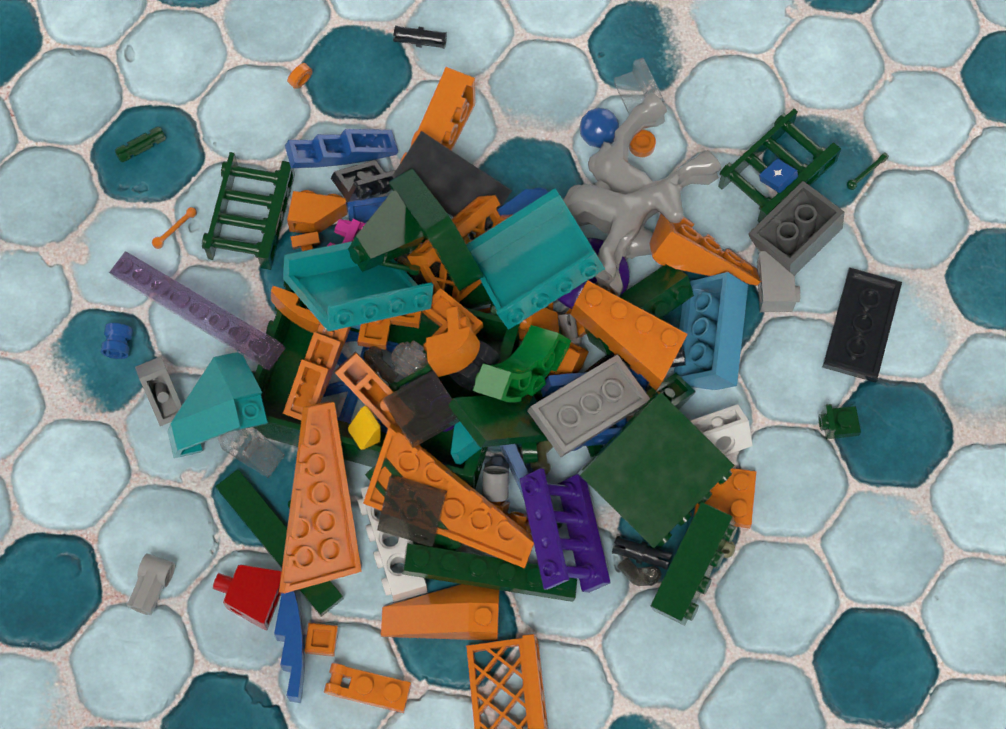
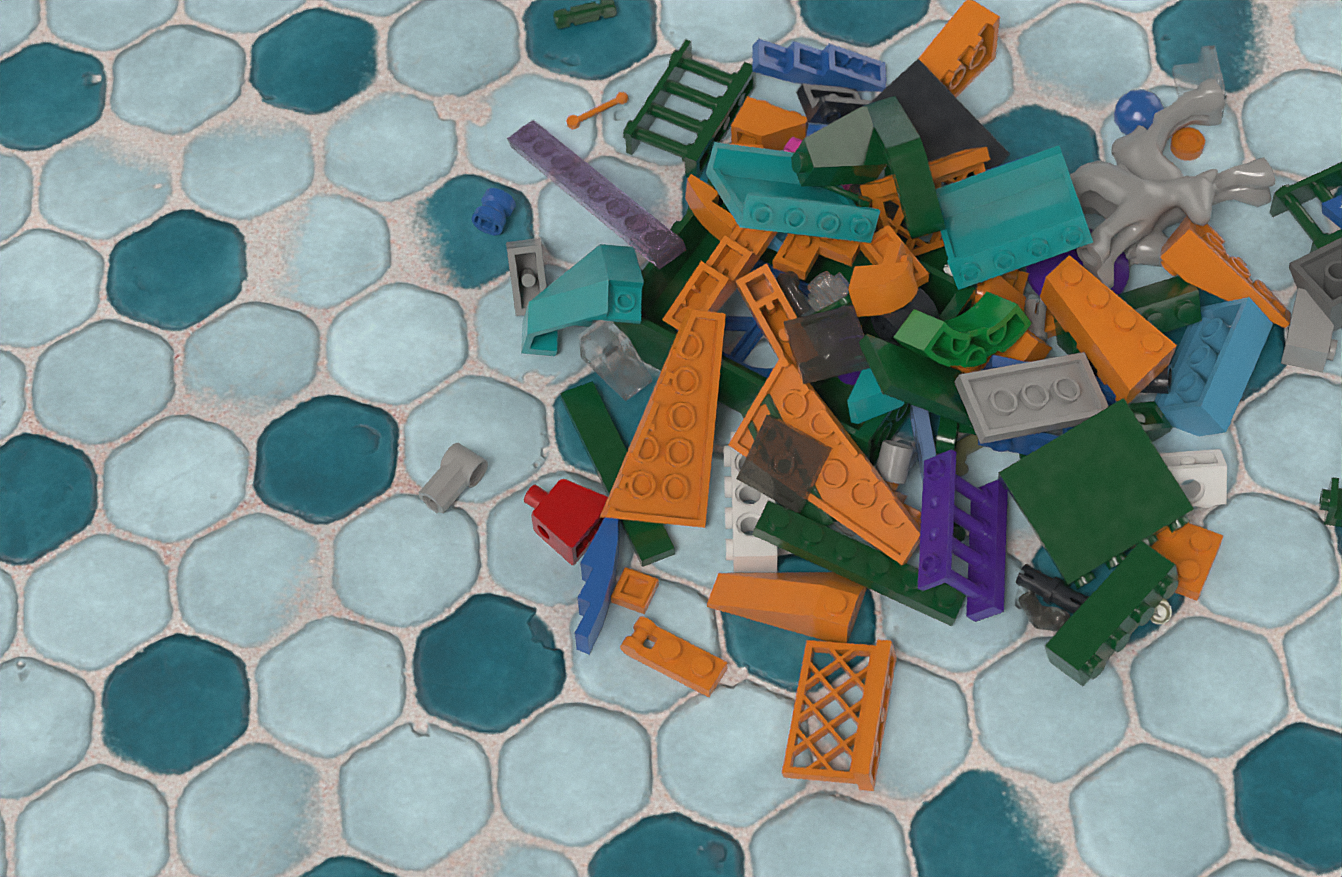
camera: 20 degrees right, 10 degrees down
yellow slope [348,405,381,450] -> none

